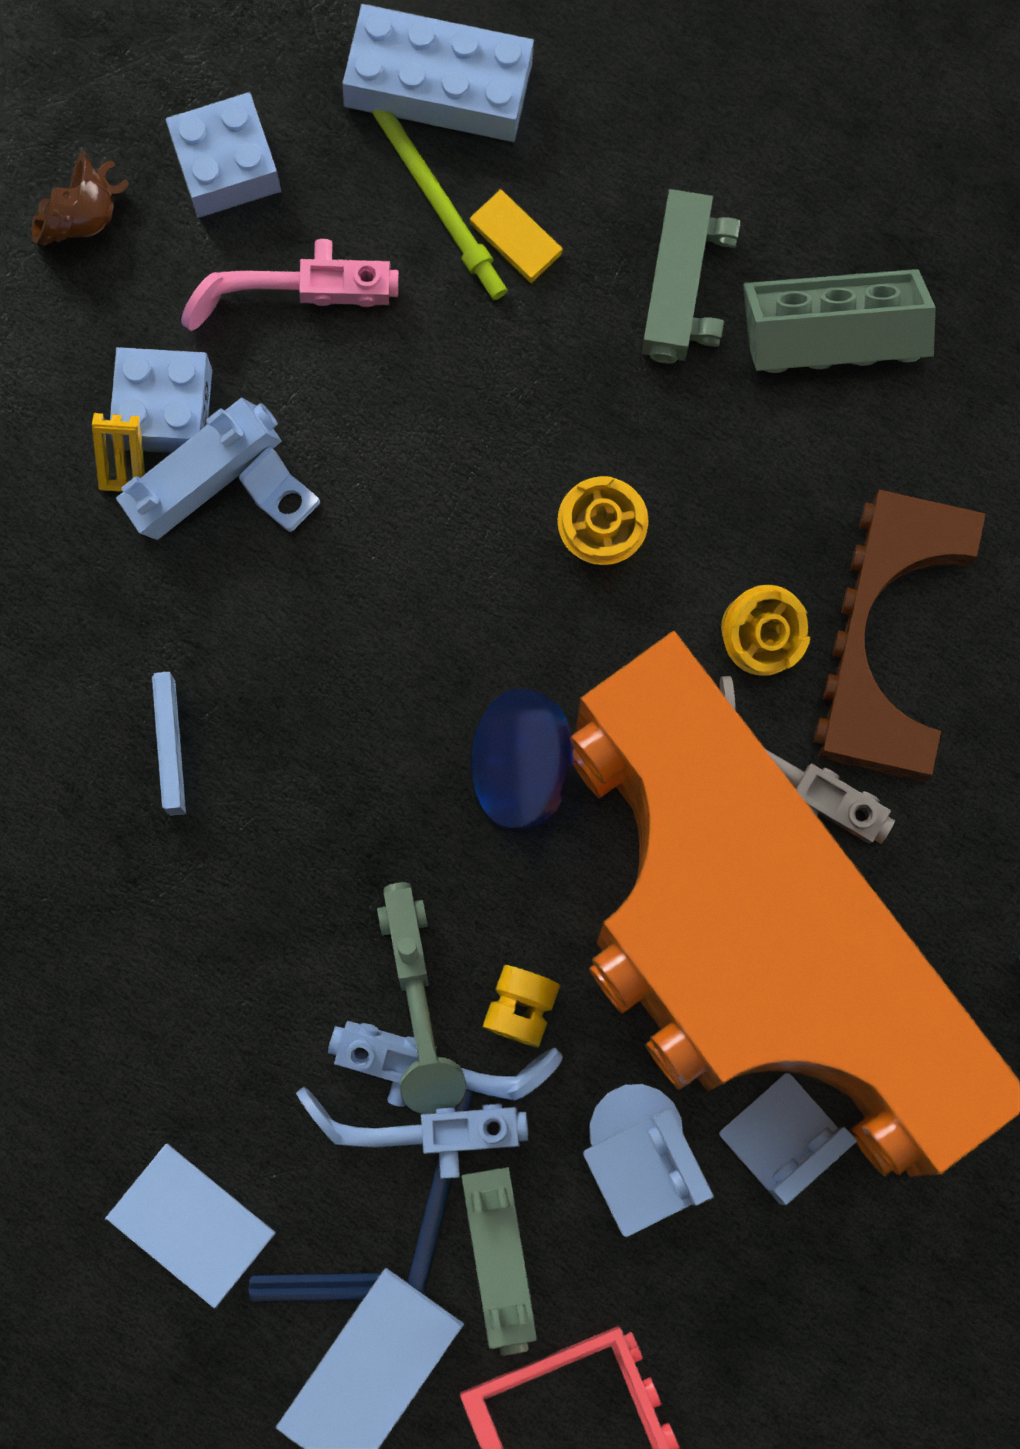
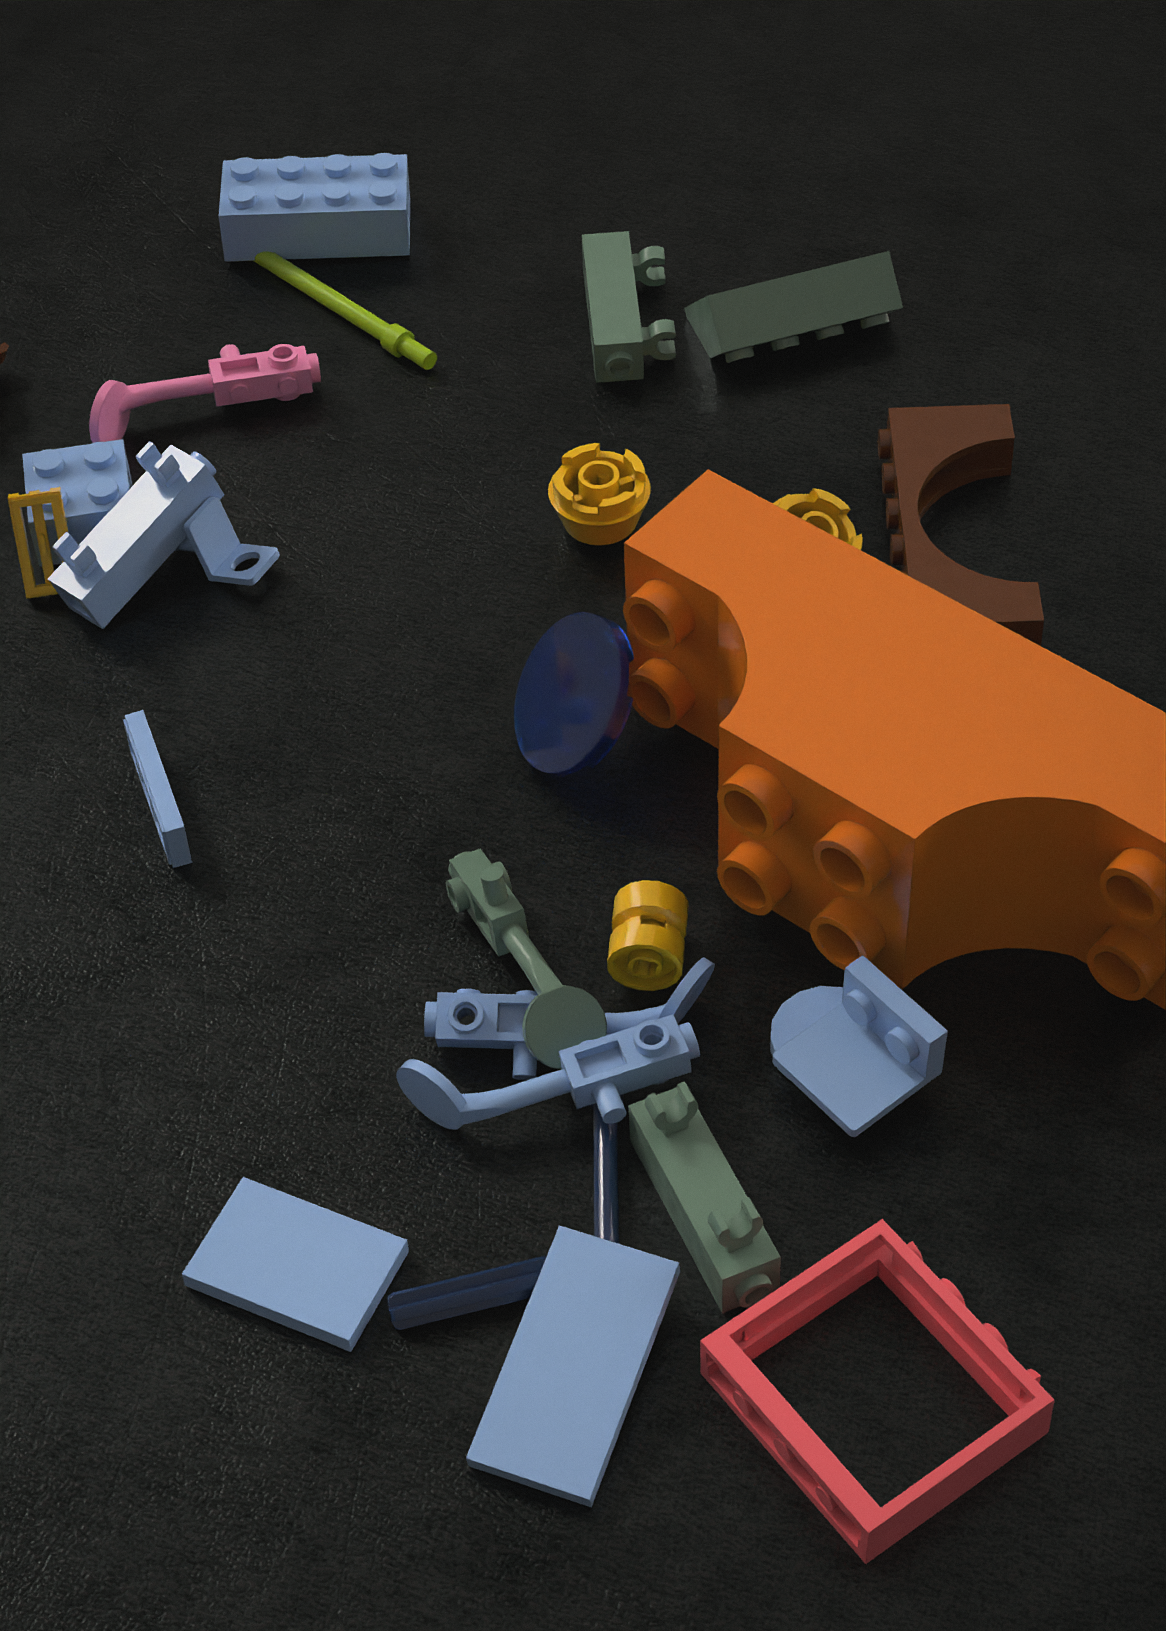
camera: 10 degrees left, 30 degrees down
light blue brick [165,92,281,218] -> none
yellow tile [469,189,563,283] -> none
light blue bracket [720,1073,857,1205] -> none

